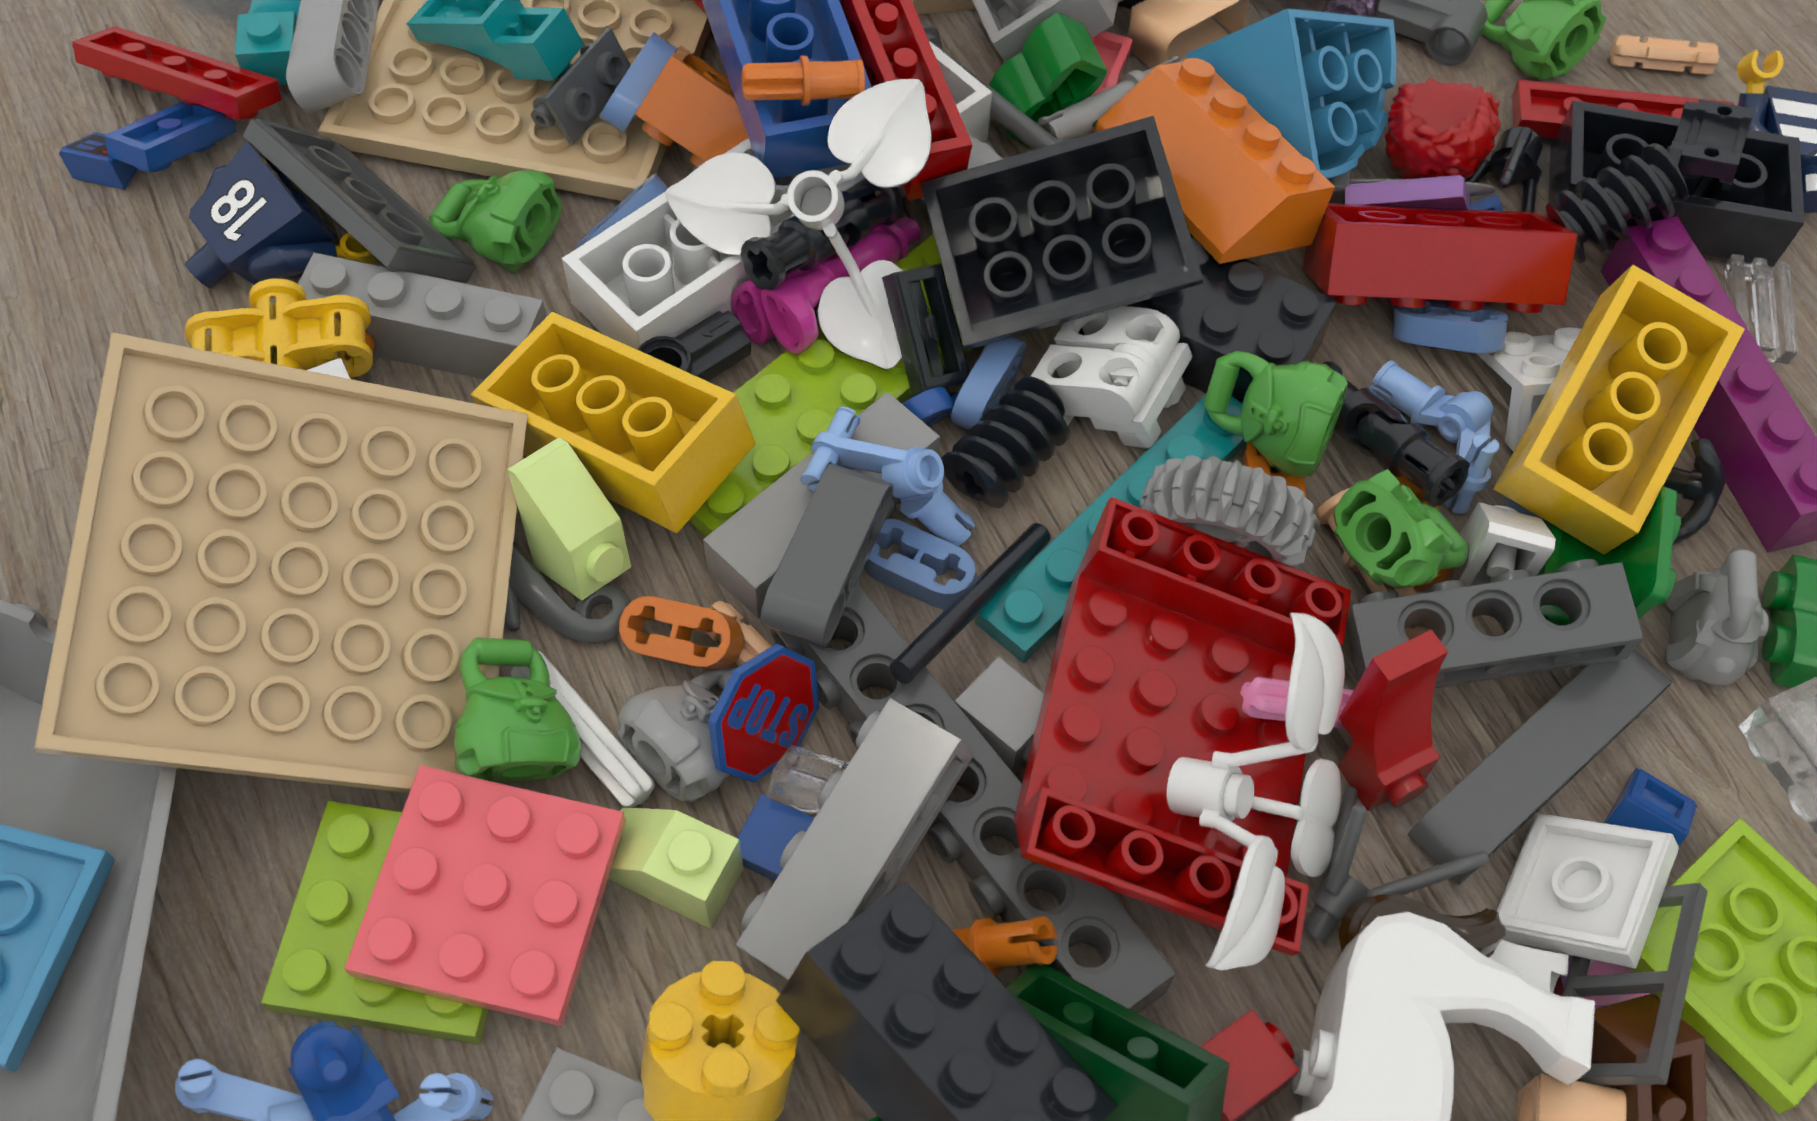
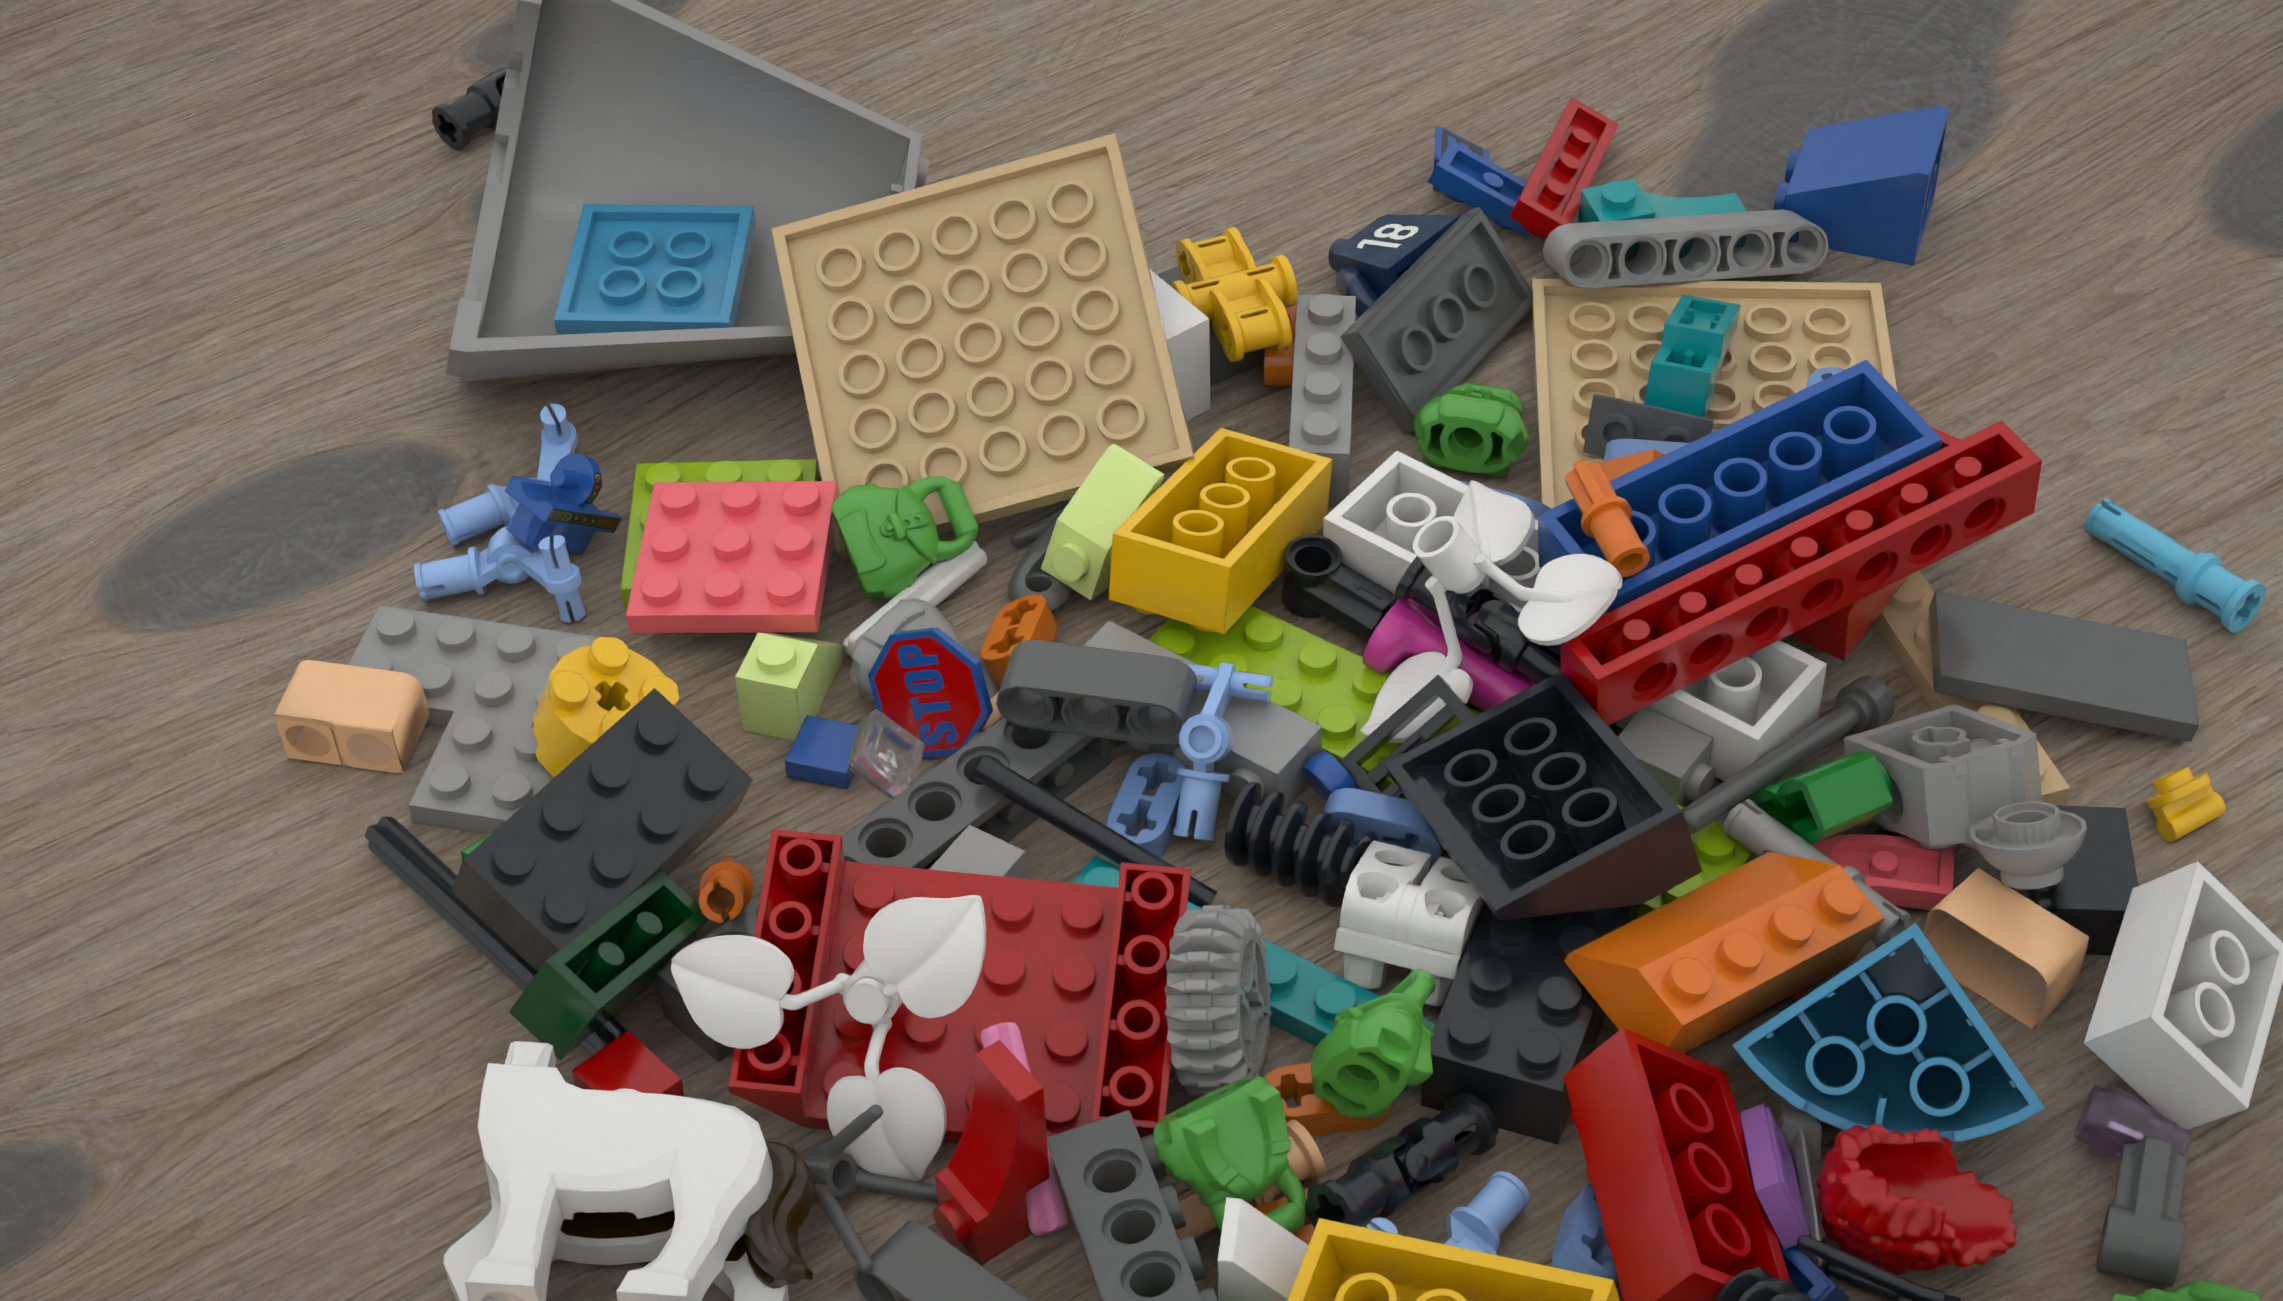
camera: 85 degrees right, 15 degrees down
light grey brick [736,698,974,980] -> none

